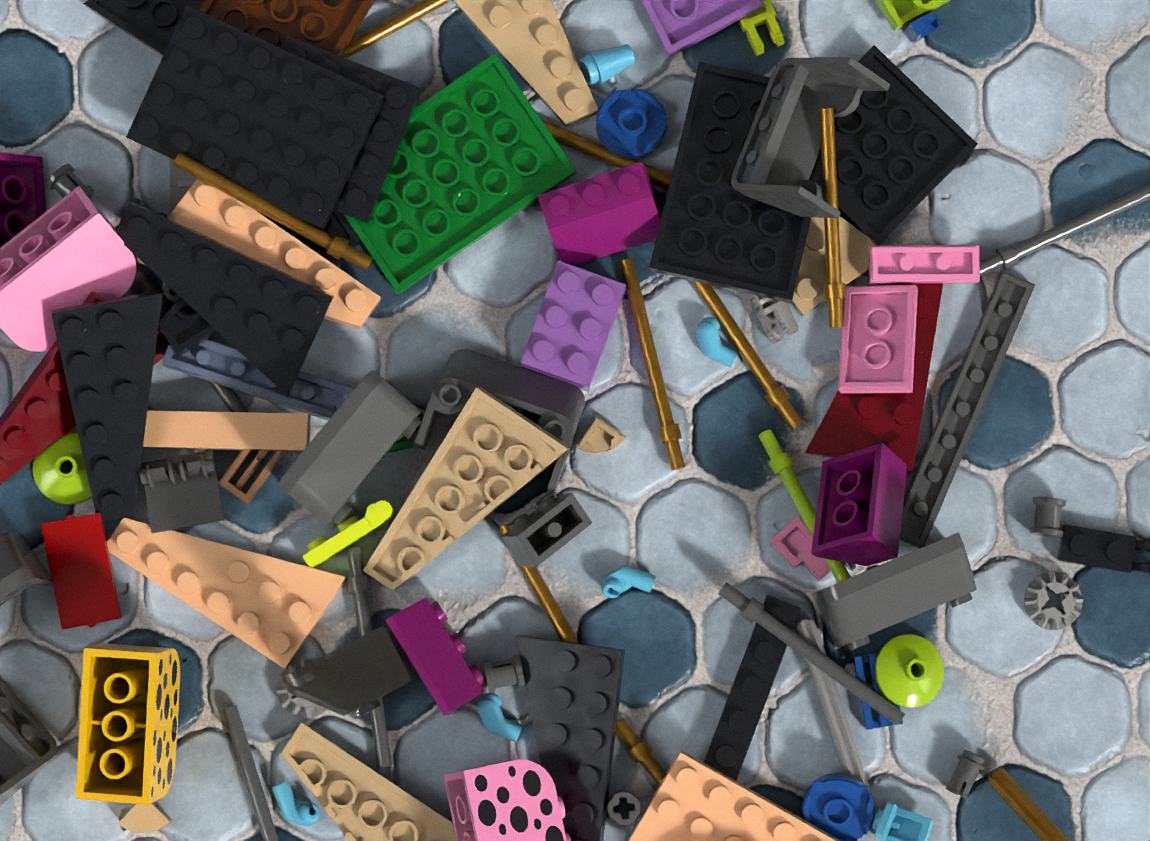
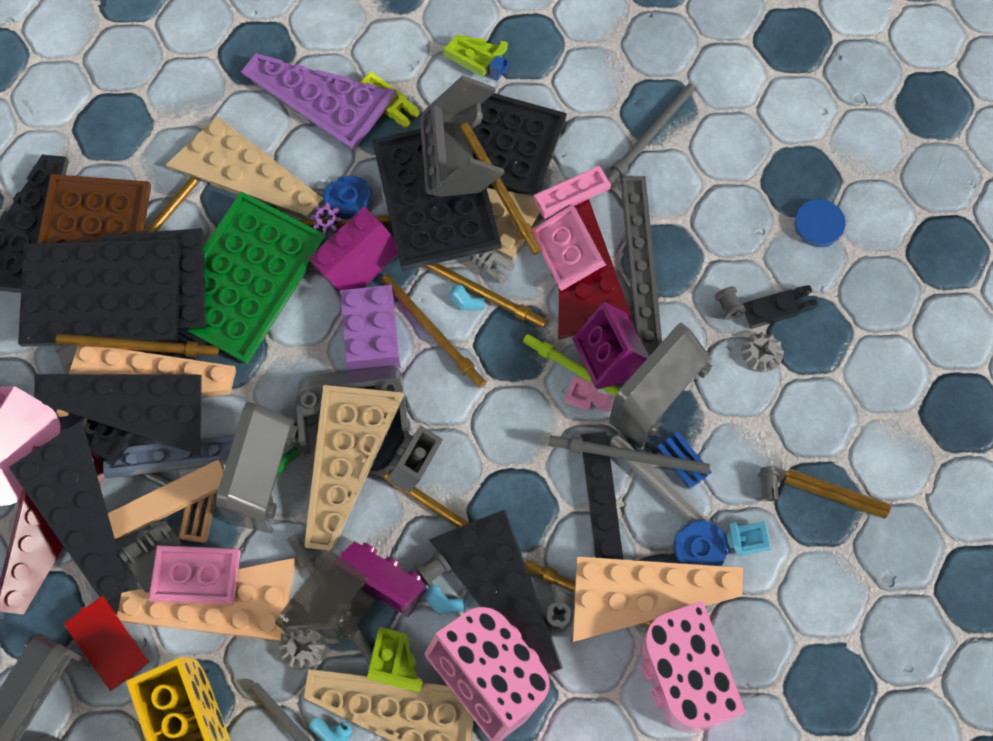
camera: 25 degrees left, 15 degrees down
lime dish [33,432,92,504] -> none
neon yellow hinge [302,500,395,568] -> none
tan tile [575,416,626,453] -> none
medium azure cone [579,44,635,85] -> none
medium azure arm [601,565,656,598] -> none
lime dish [875,634,944,708] -> none
none -> bright pink tile [149,546,241,605]
none -> medium lavender gear [310,202,343,235]
none -> lime wing [366,627,423,693]

